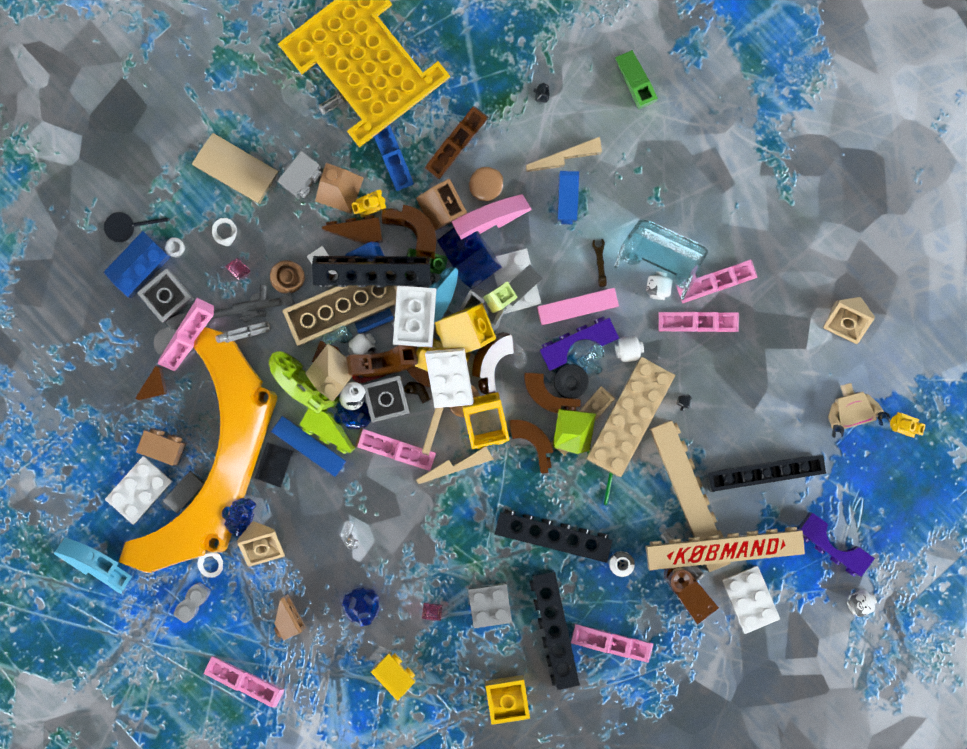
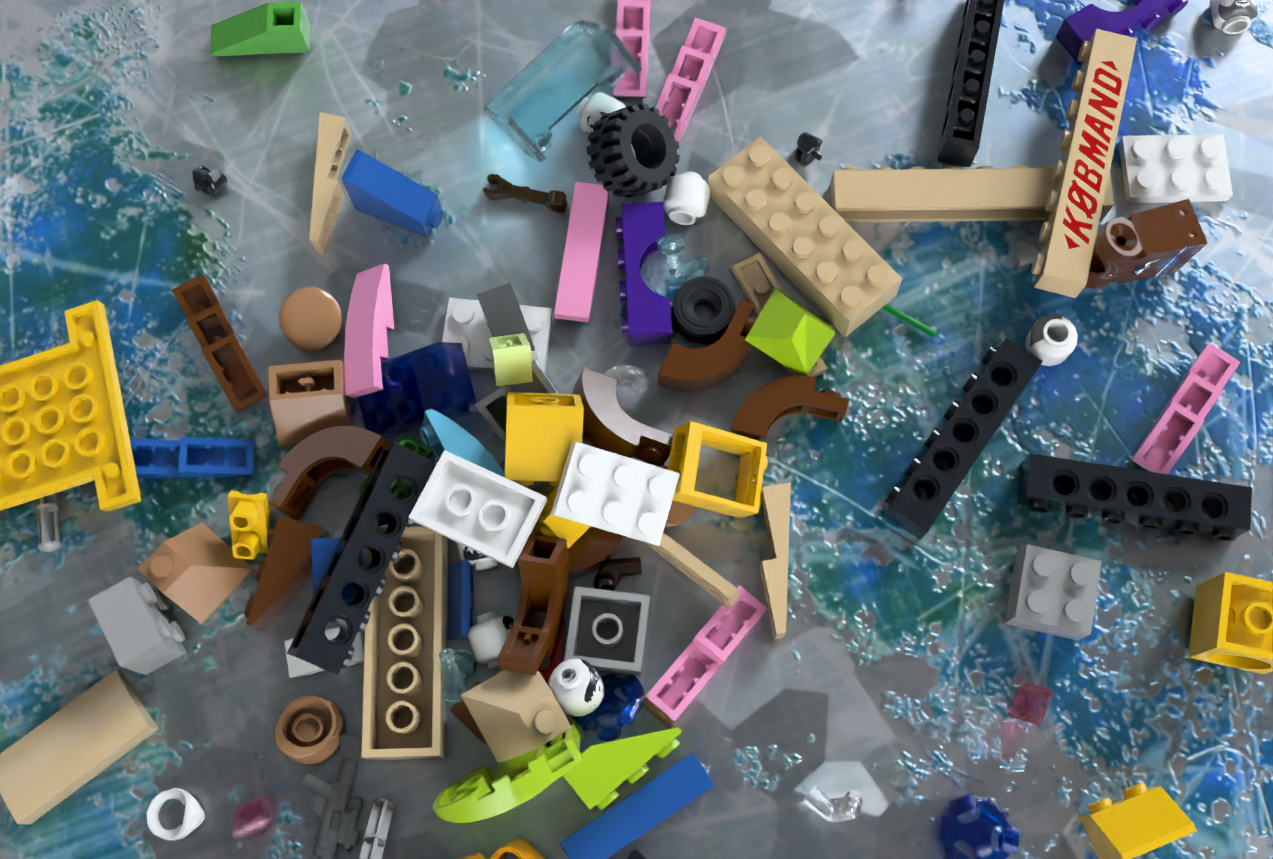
camera: 65 degrees left, 15 degrees down
none -> black tyre [587,104,680,198]

